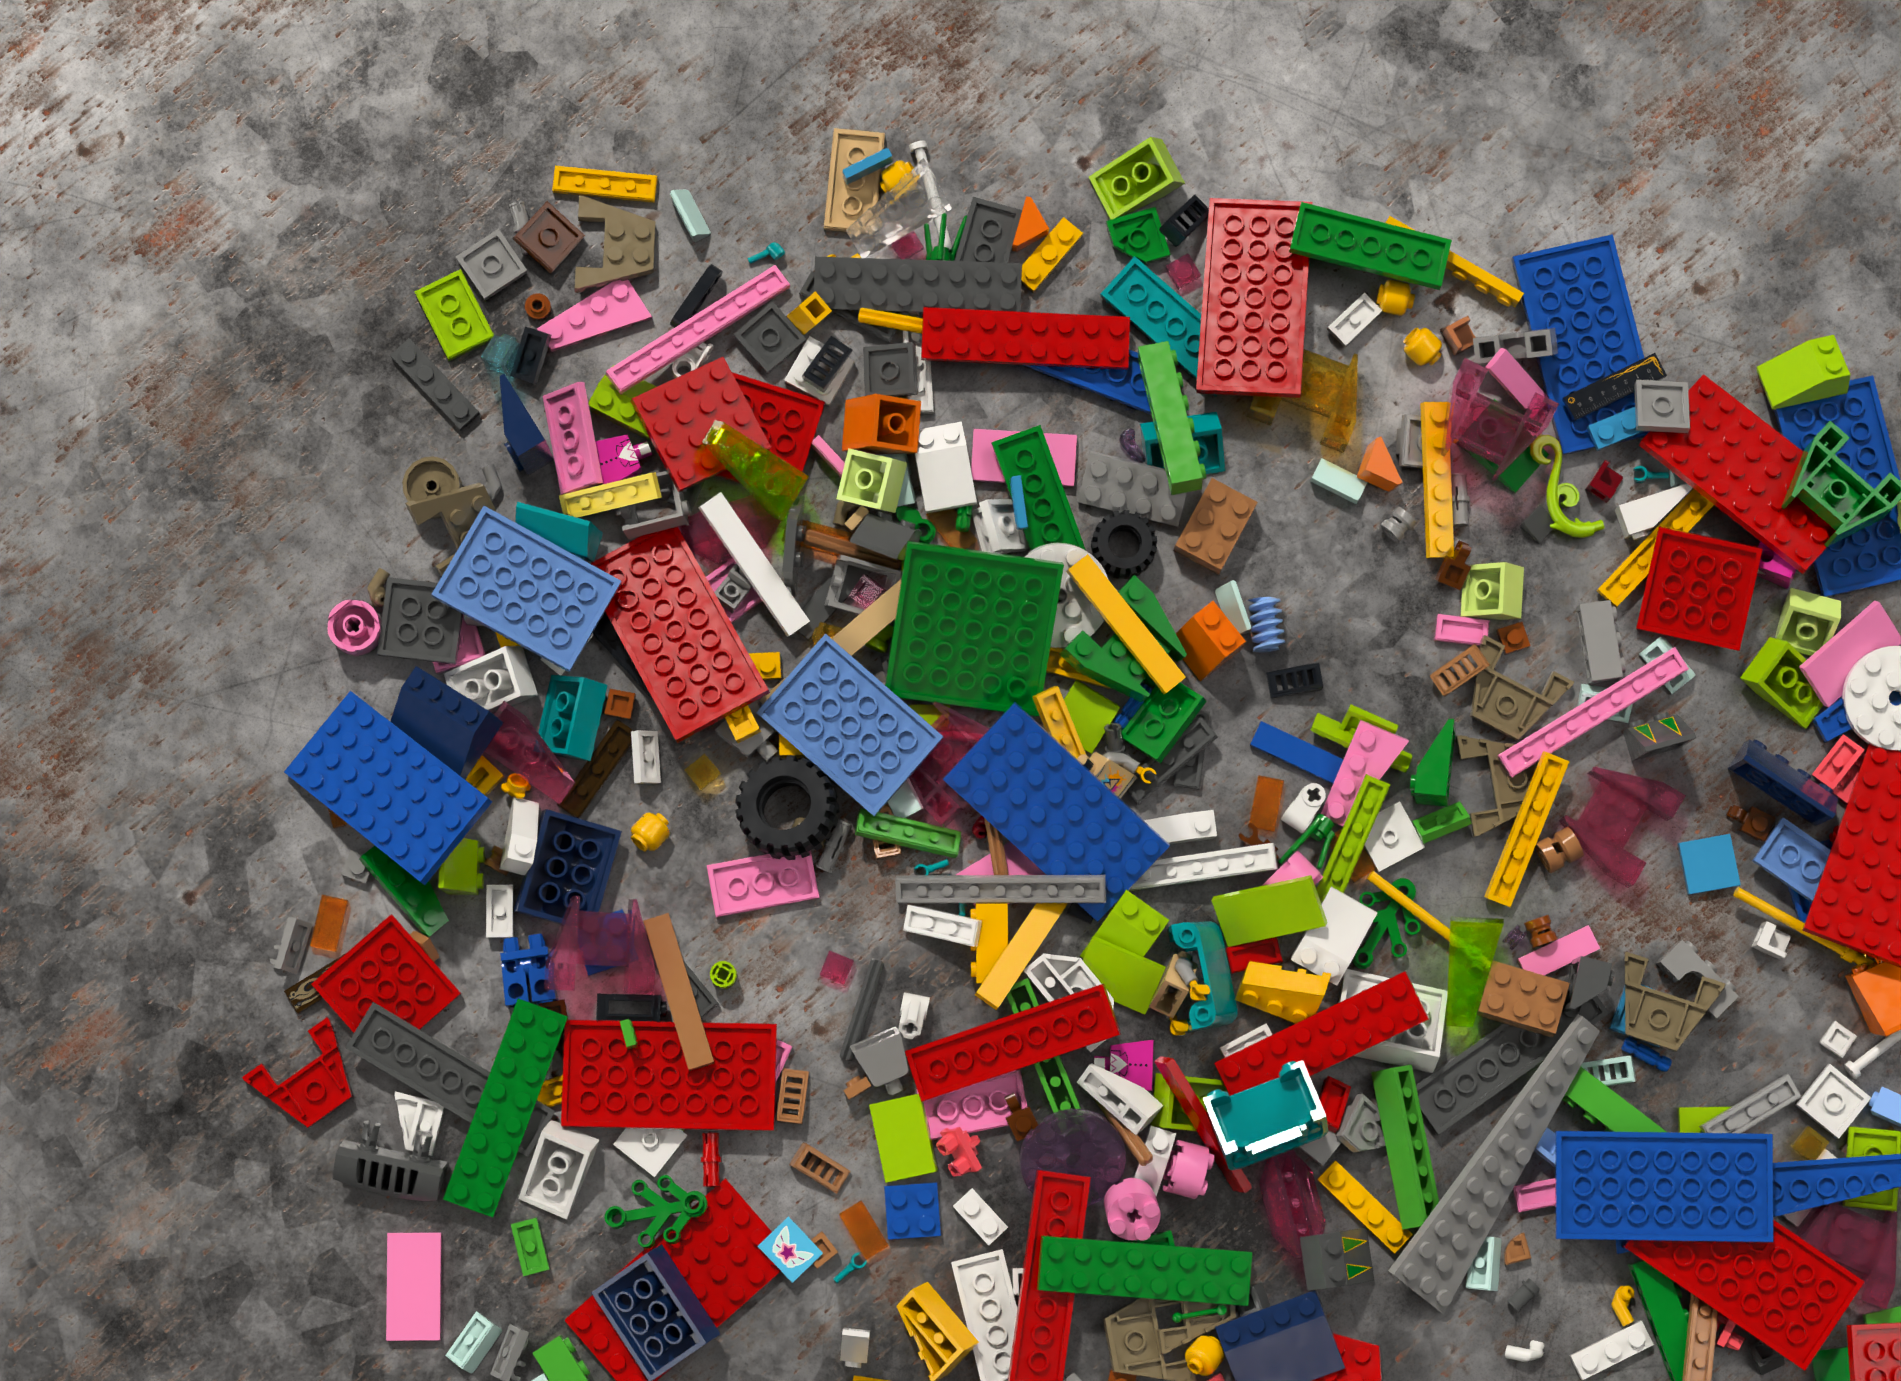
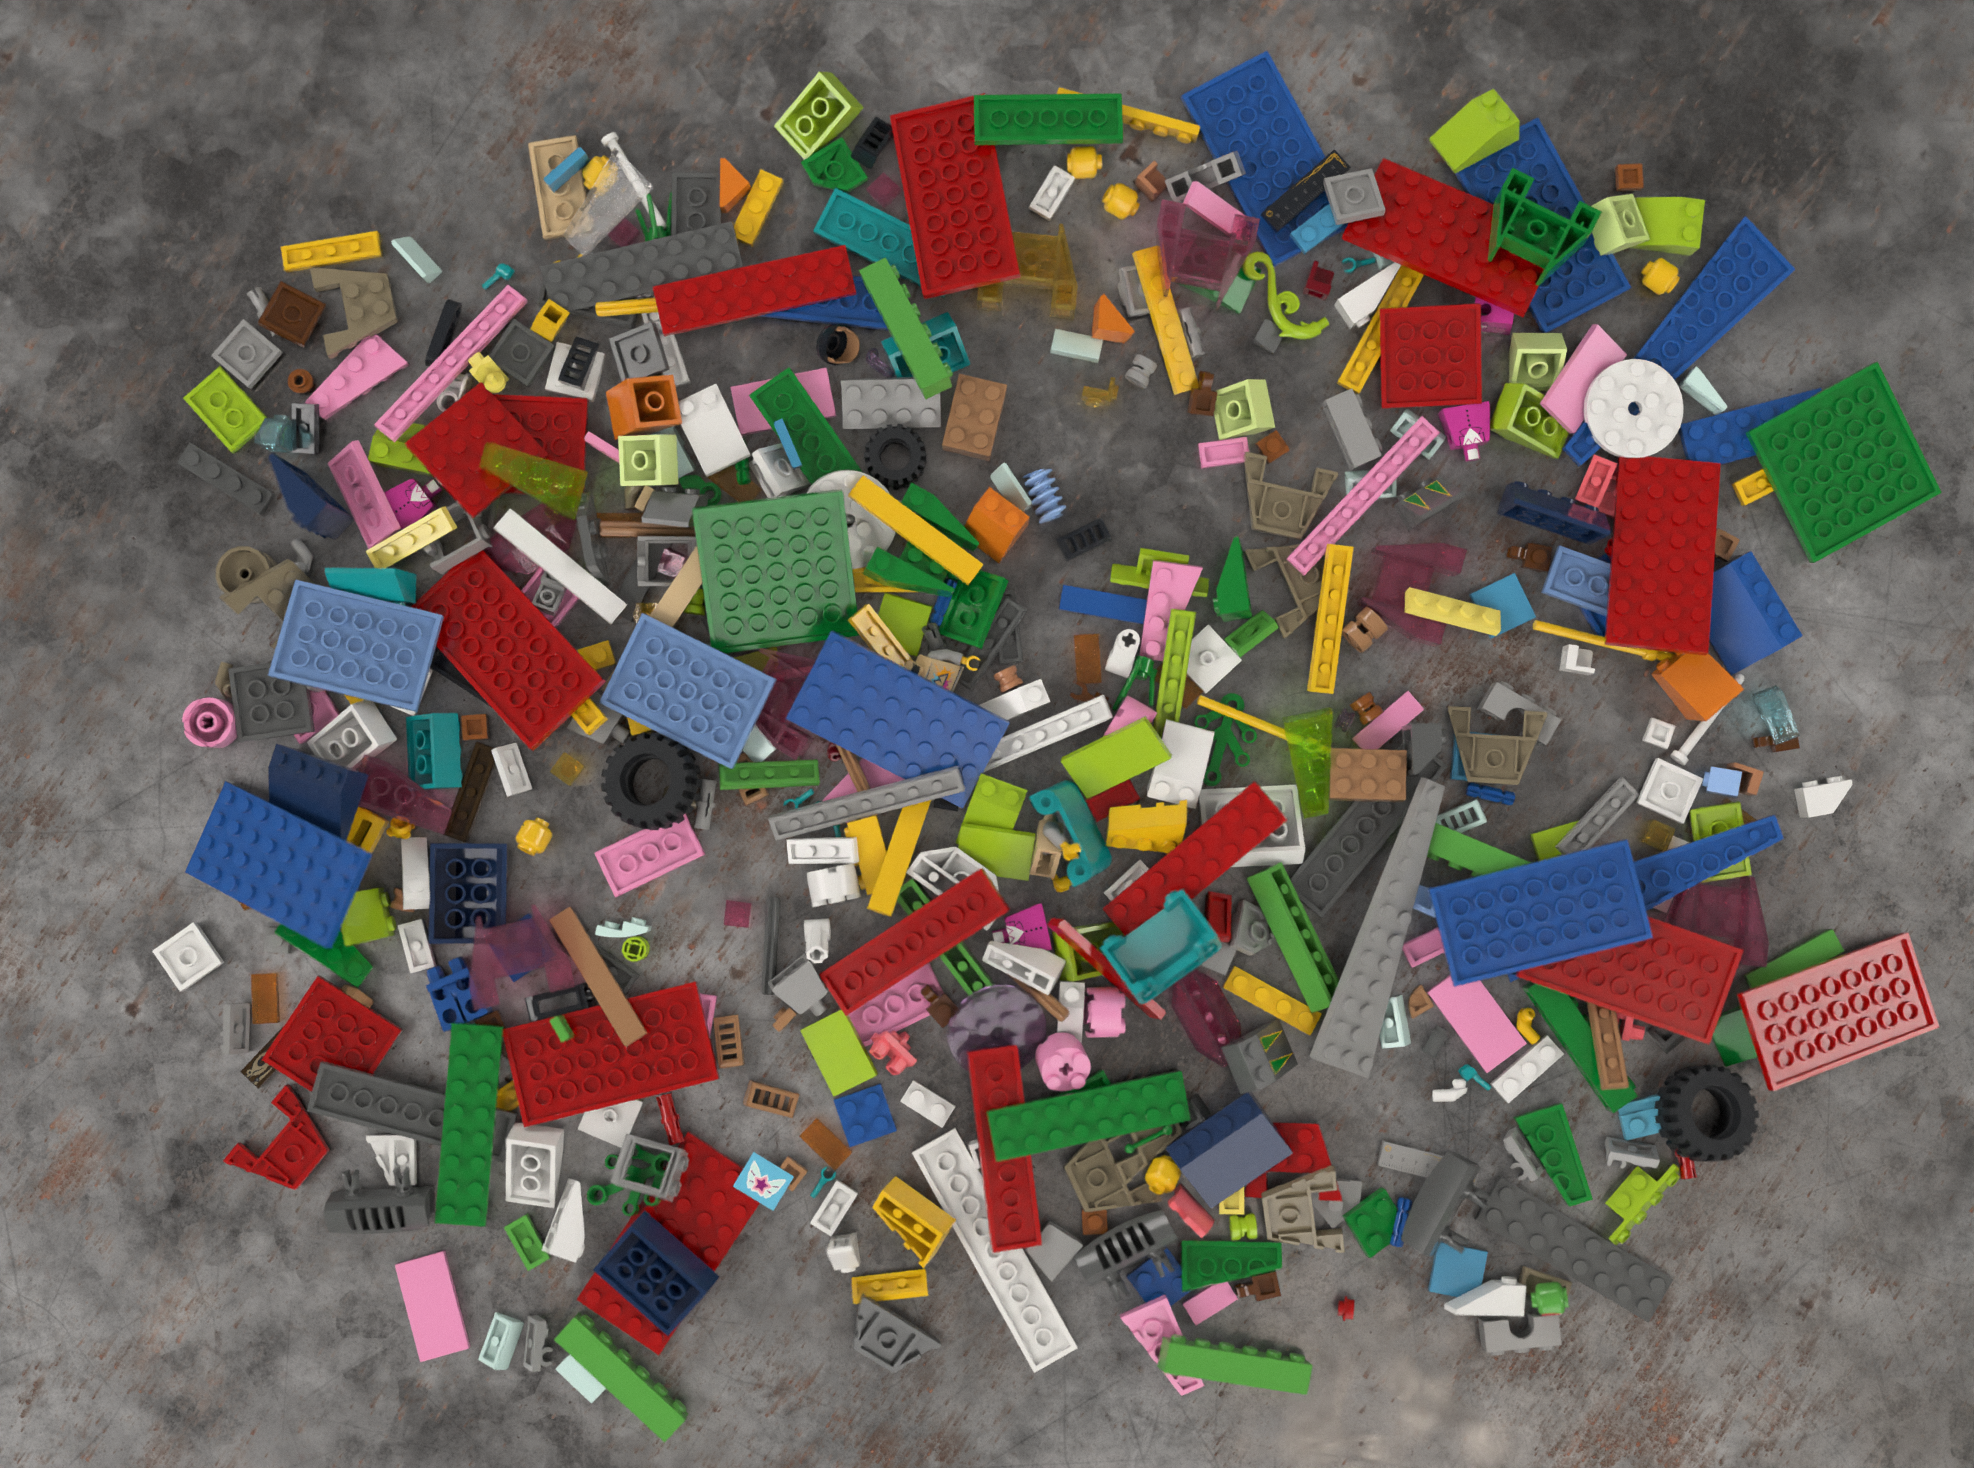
camera: 15 degrees left, 5 degrees up
medium nougat slope [1430,644,1490,696] -> none
none -> white plate [153,922,225,992]
none -> light yellow hips [468,352,509,393]
none -> white slope [542,1178,585,1263]
none -> light aqua slope [595,917,652,937]
none -> light grey window [610,1134,689,1202]
none -> white brick [806,864,861,907]
none -> white plate [810,1179,858,1236]
none -> black piece [816,323,860,366]
none -> nougat wheel [993,665,1023,693]
none -> clear yellow bracket [1081,377,1119,407]
none -> light yellow plate [1405,587,1501,636]
none -> bright pink tile [1426,975,1527,1073]
none -> dark pink torso [1438,401,1490,462]
none -> teal hand [1458,1064,1491,1091]

